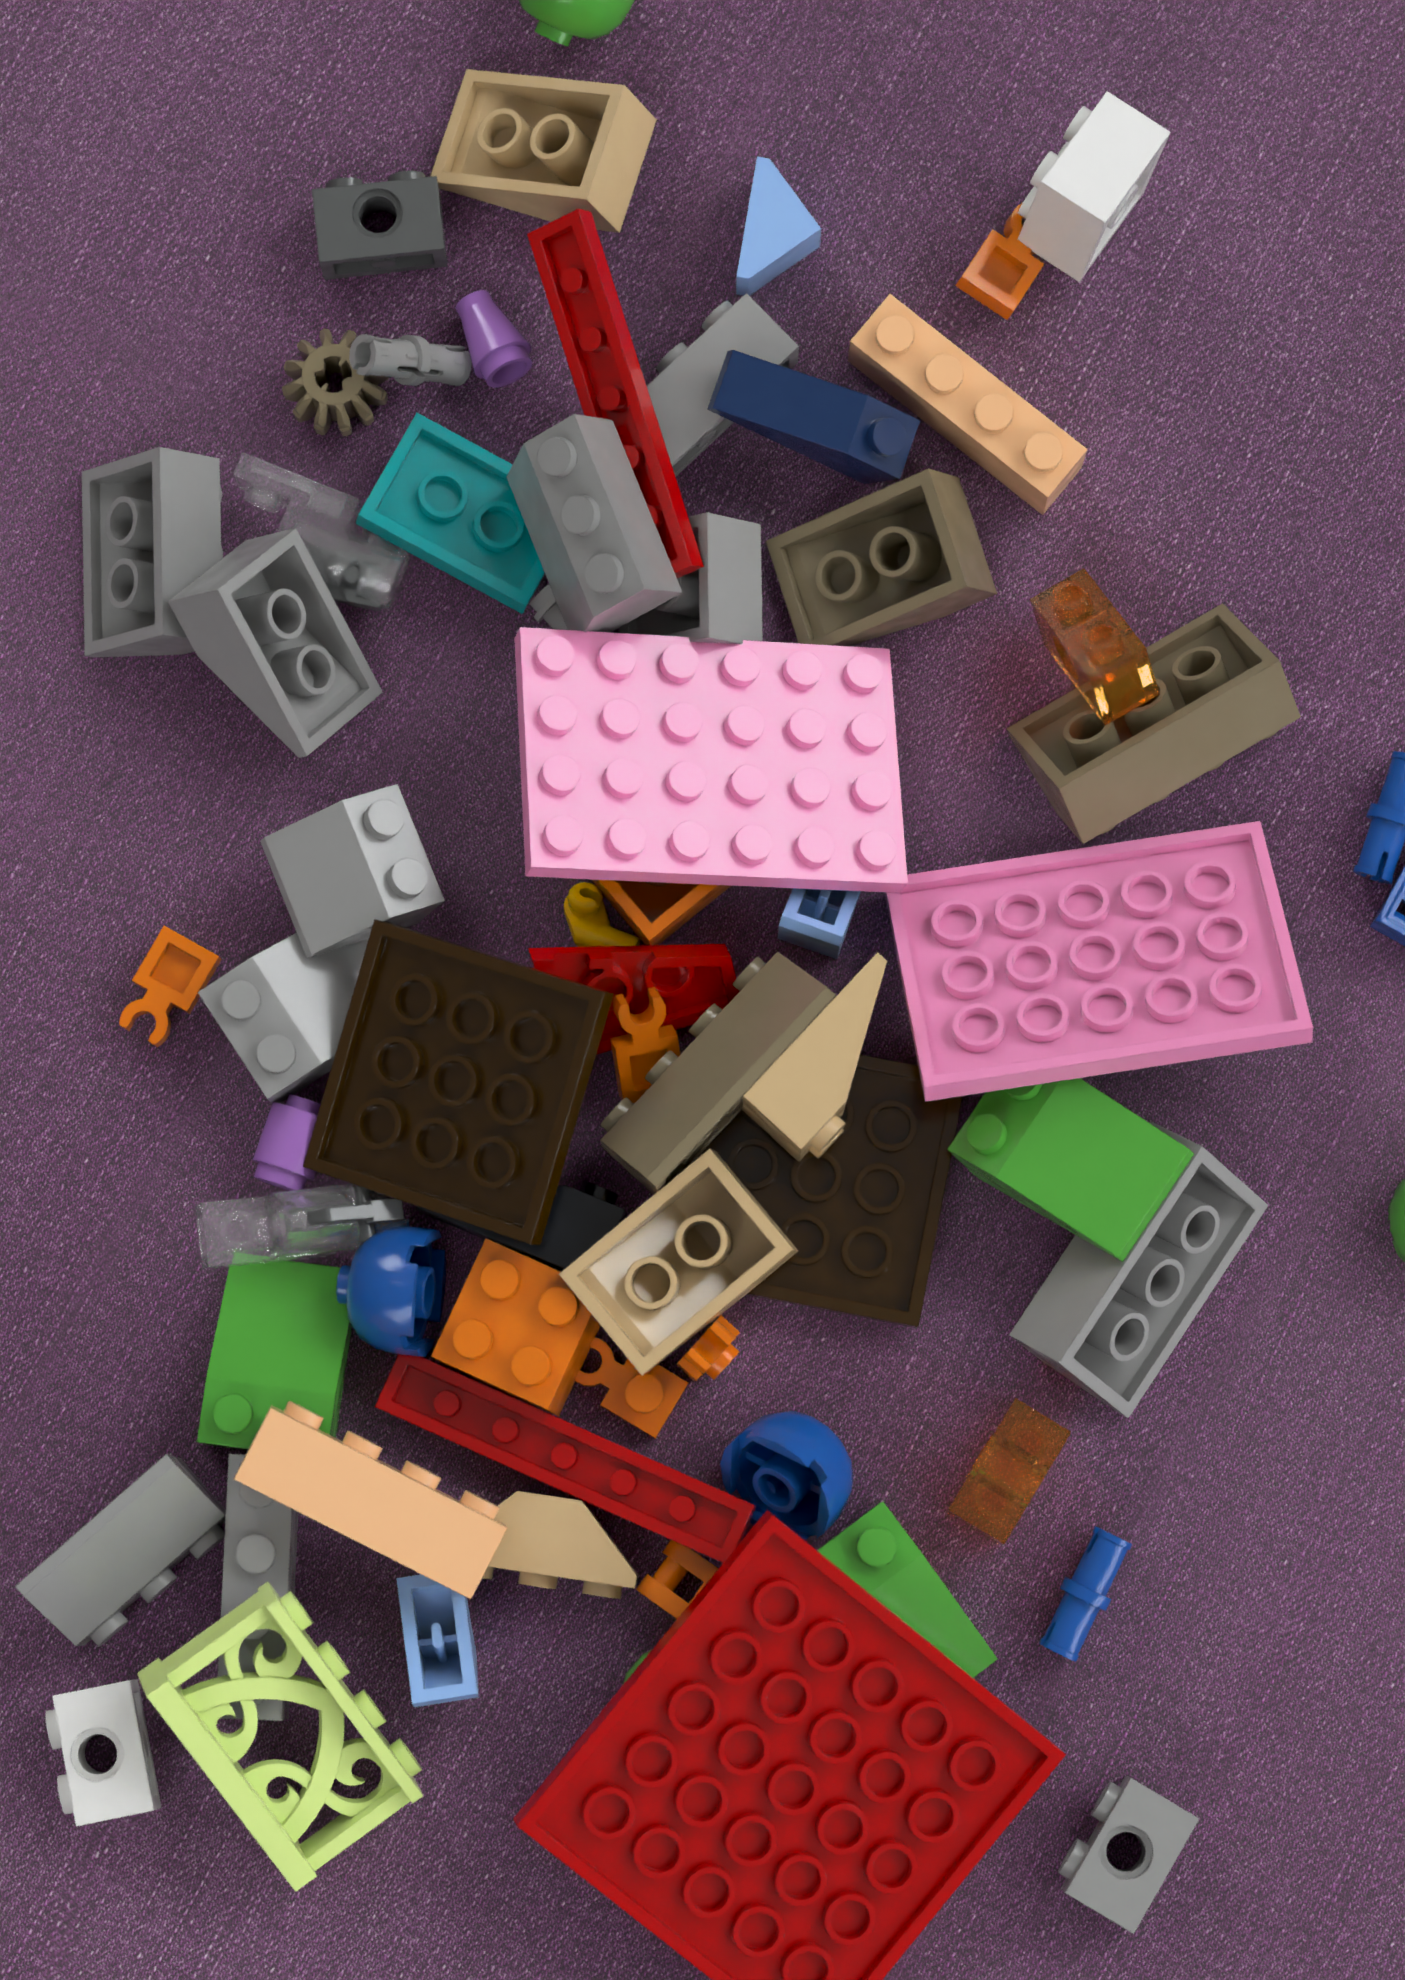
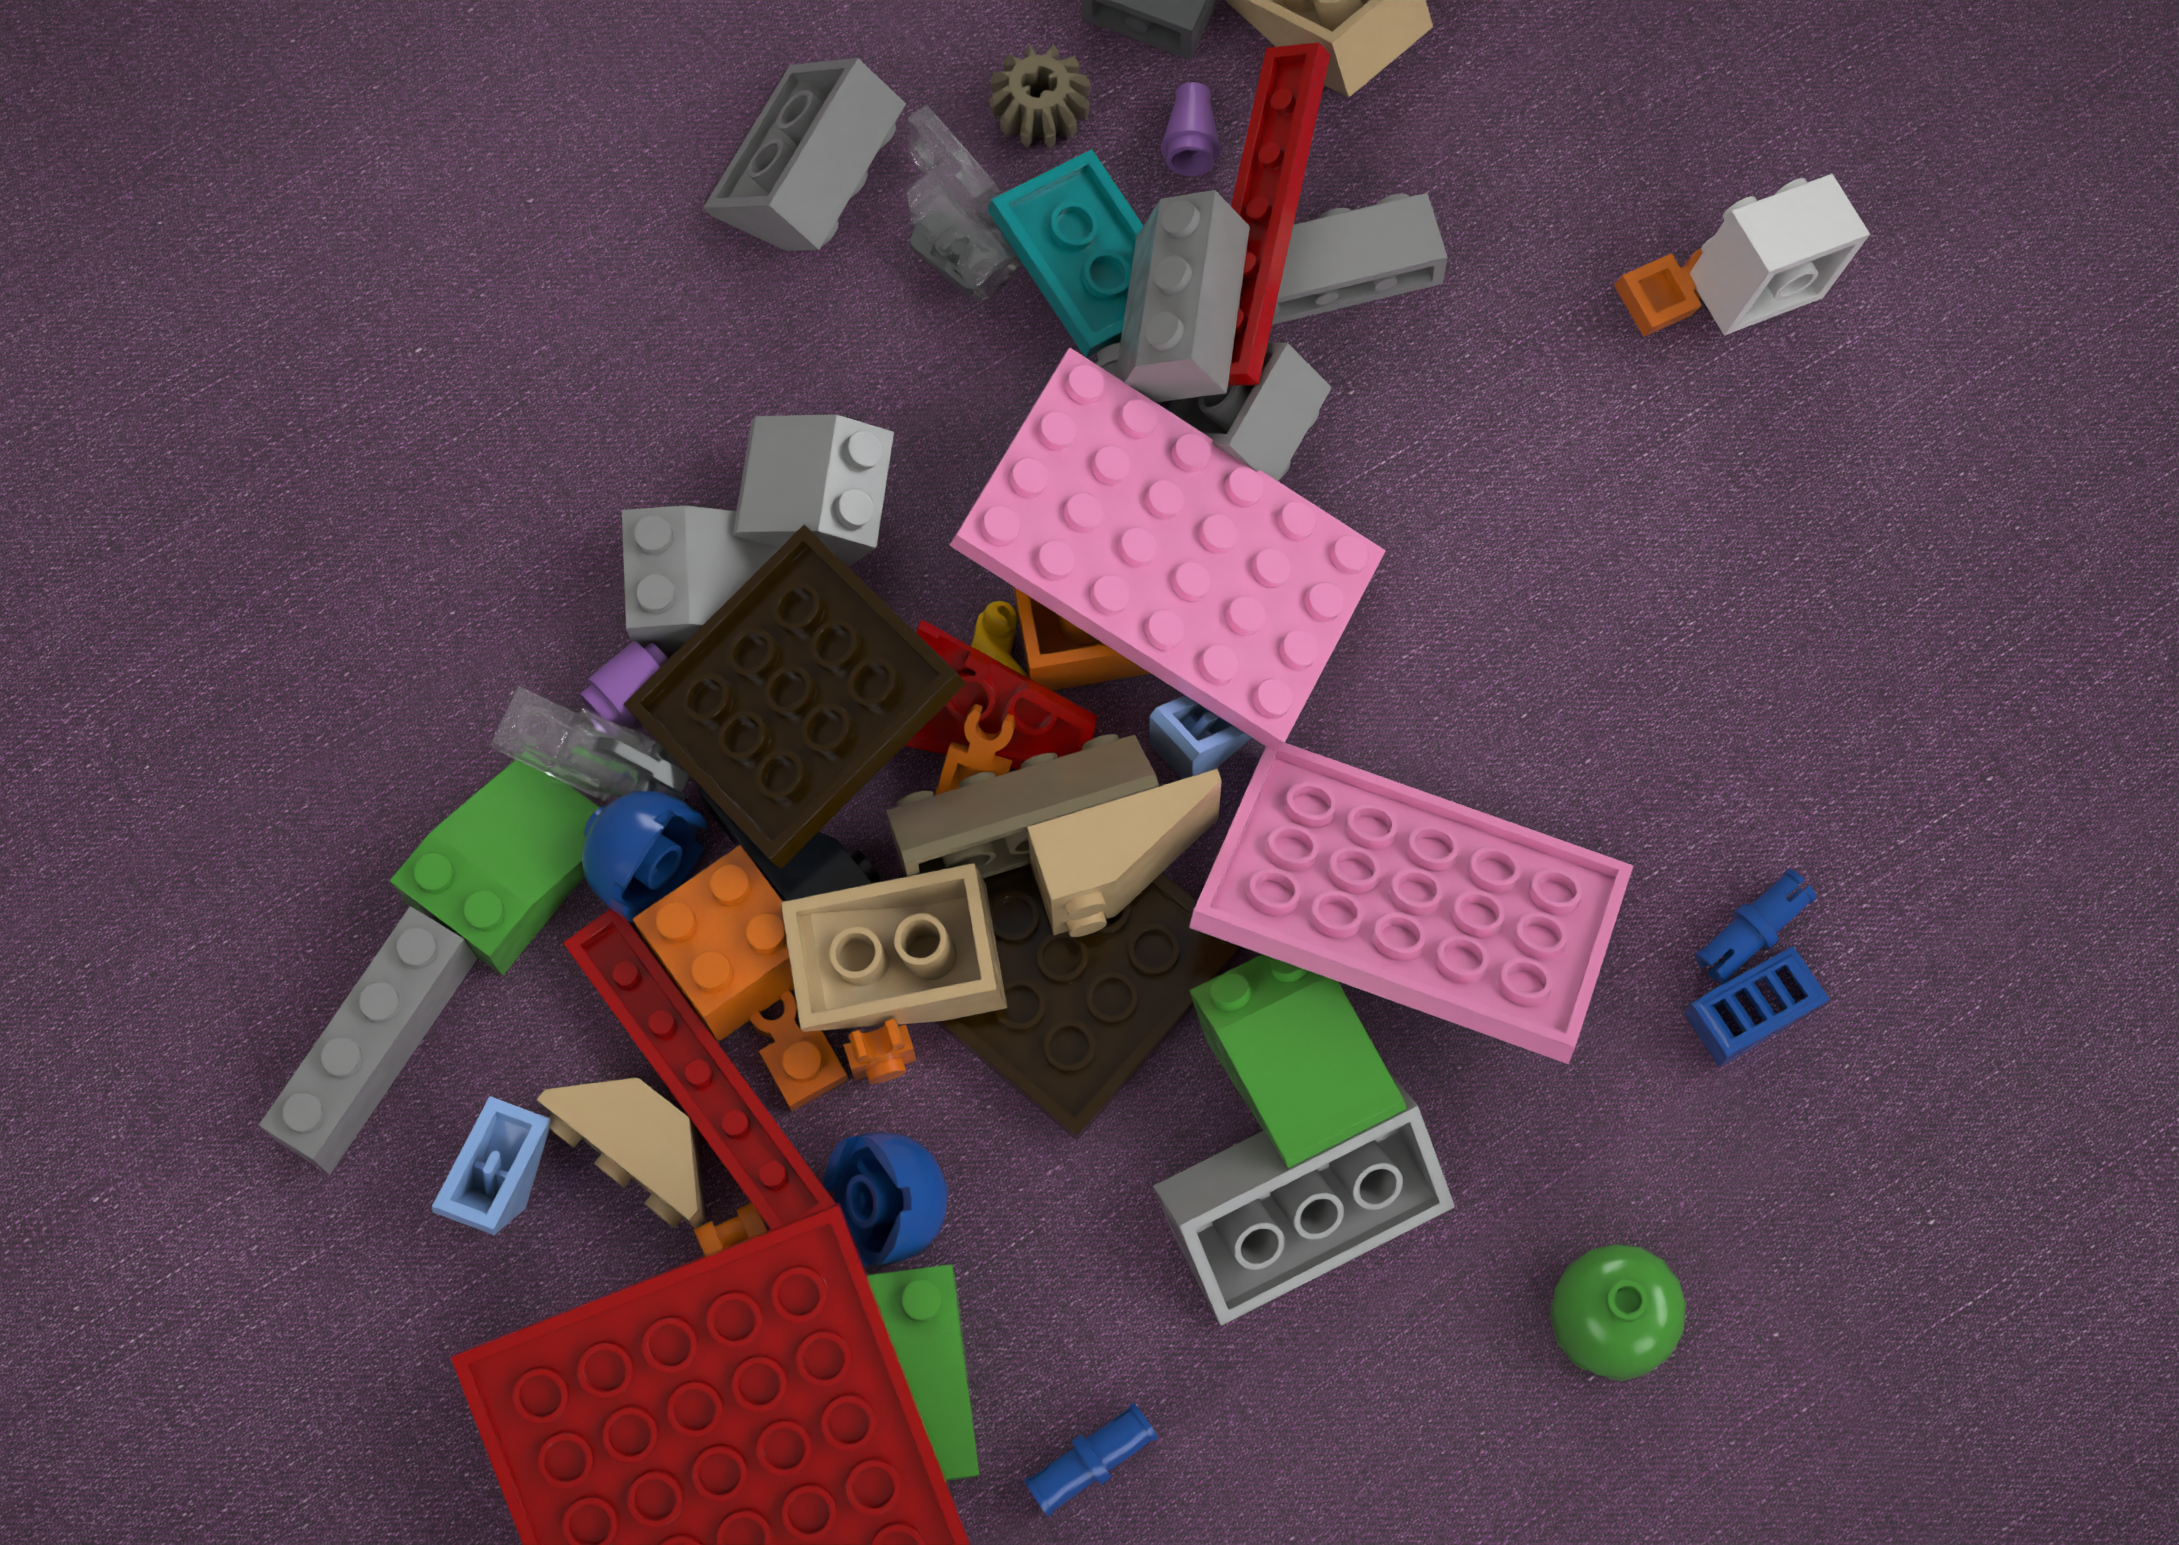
camera: 30 degrees right, 10 degrees down
light grey slope [15,1454,226,1647] -> none
white brick [46,1679,162,1826] -> none
orange plate [119,926,222,1047] -> none
yellowish green fence [137,1581,423,1892] -> none
light grey slope [168,528,383,758] -> none
light nougat brick [234,1401,507,1599] -> none
light grey pin [349,334,472,386] -> none
dark blue slope [707,350,920,484] -> none
light blue slope [736,157,821,296] -> none
dark tan slope [766,468,997,646] -> none
light nougat brick [848,294,1088,515] -> none
clear orange brick [944,1398,1071,1545] -> none
dark tan slope [1007,603,1301,844] -> none
clear orange brick [1029,568,1160,725] -> none

